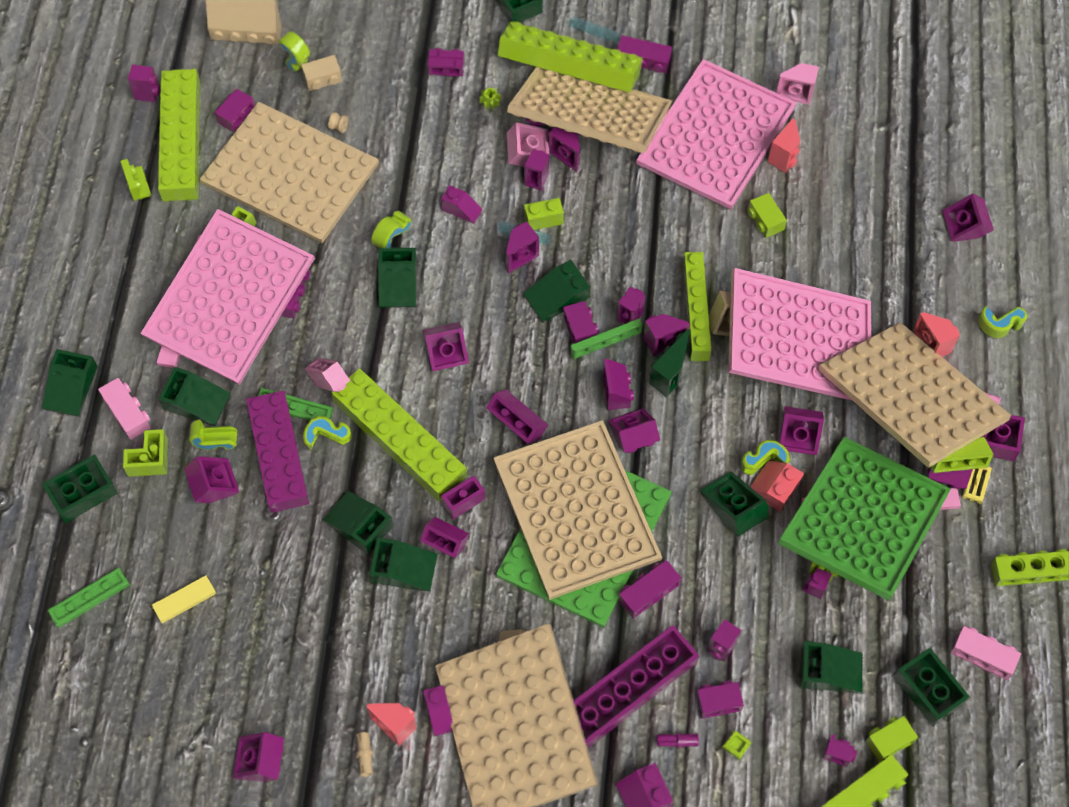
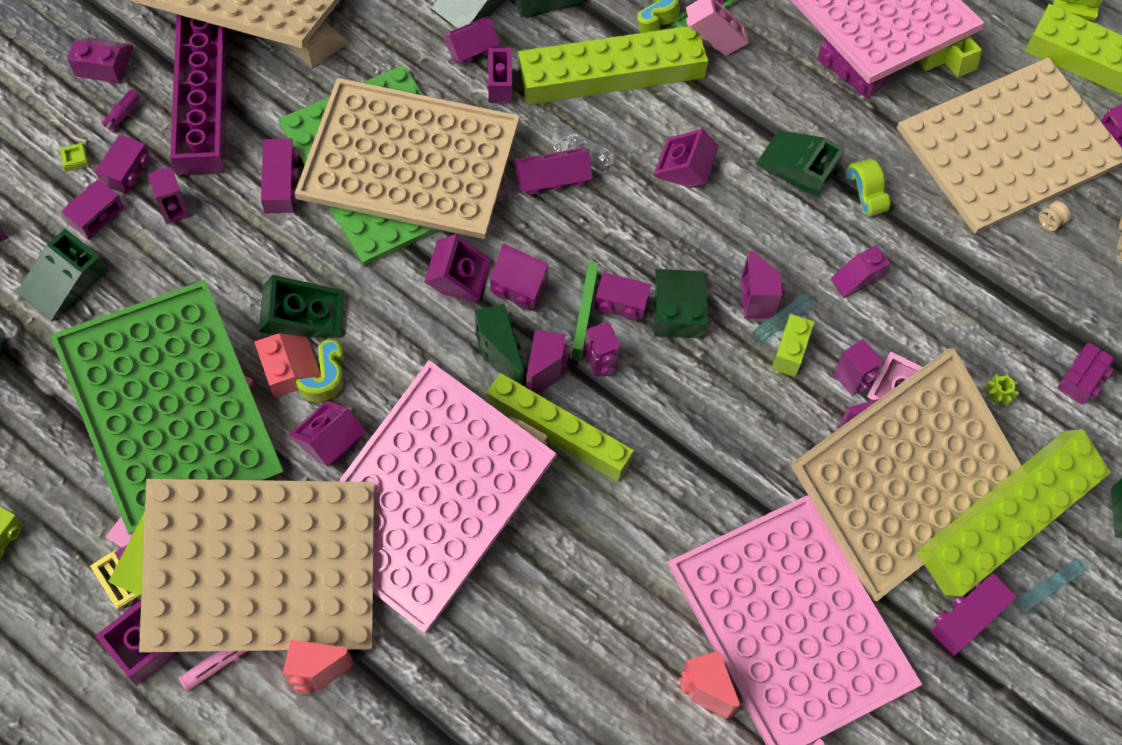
camera: 120 degrees right, 0 degrees up
lime brick [747,193,787,238] -> none
none -> magenta brick [61,179,124,240]

